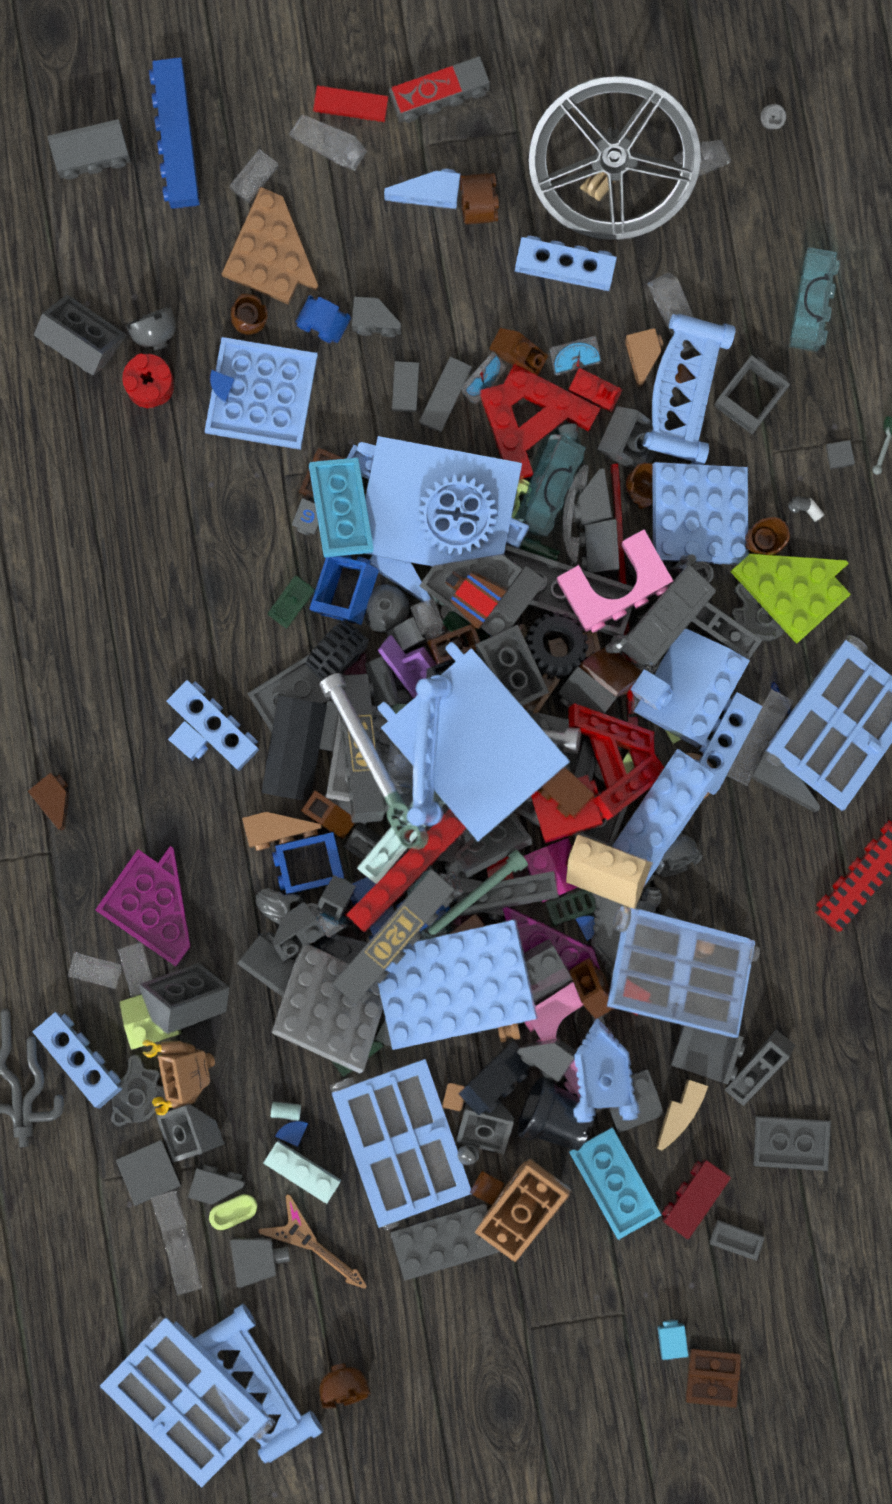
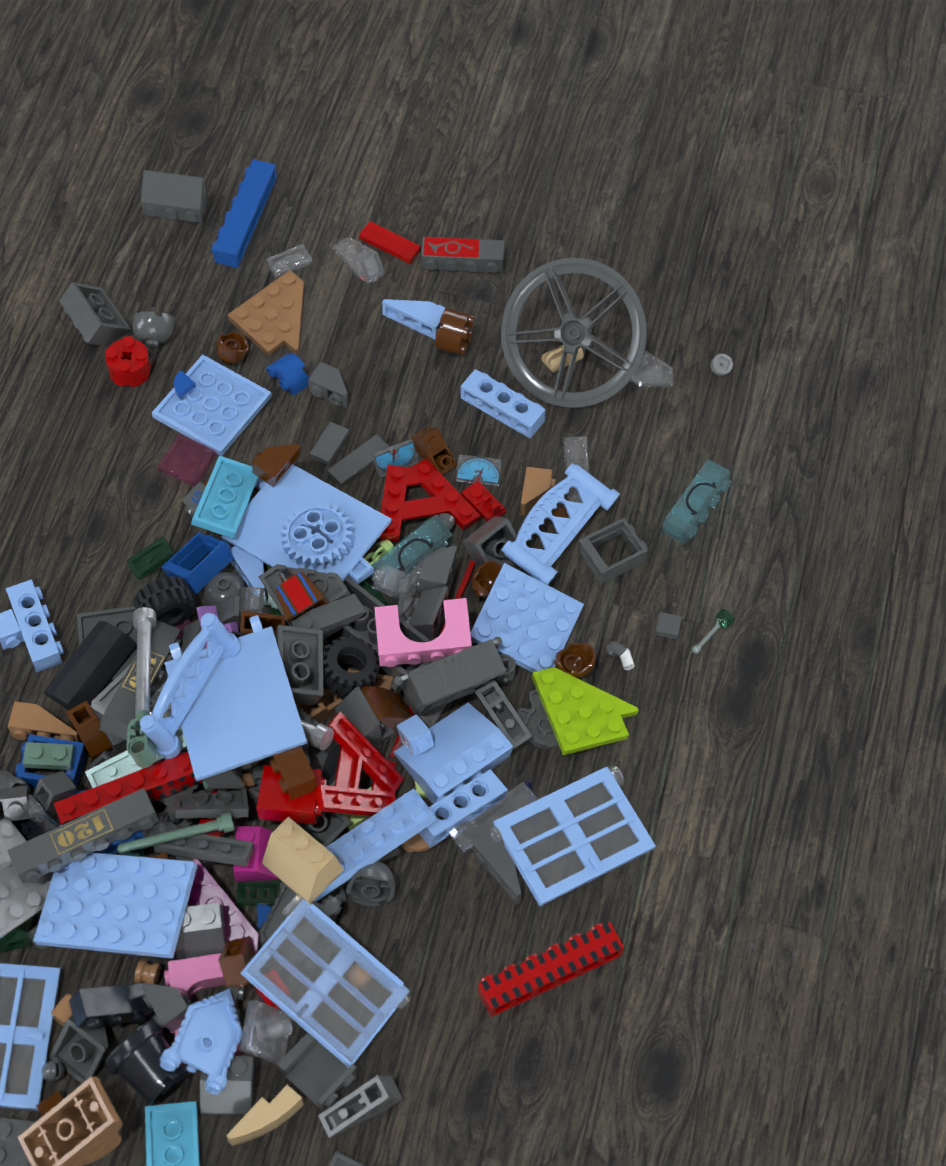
camera: 25 degrees right, 25 degrees down
none -> sand green plate [23,742,75,770]
none -> clear pink tile [157,434,217,486]
none -> clear plate [240,1000,292,1065]
none -> reddish brown slope [252,444,301,487]
none -> clear brick [372,565,411,599]

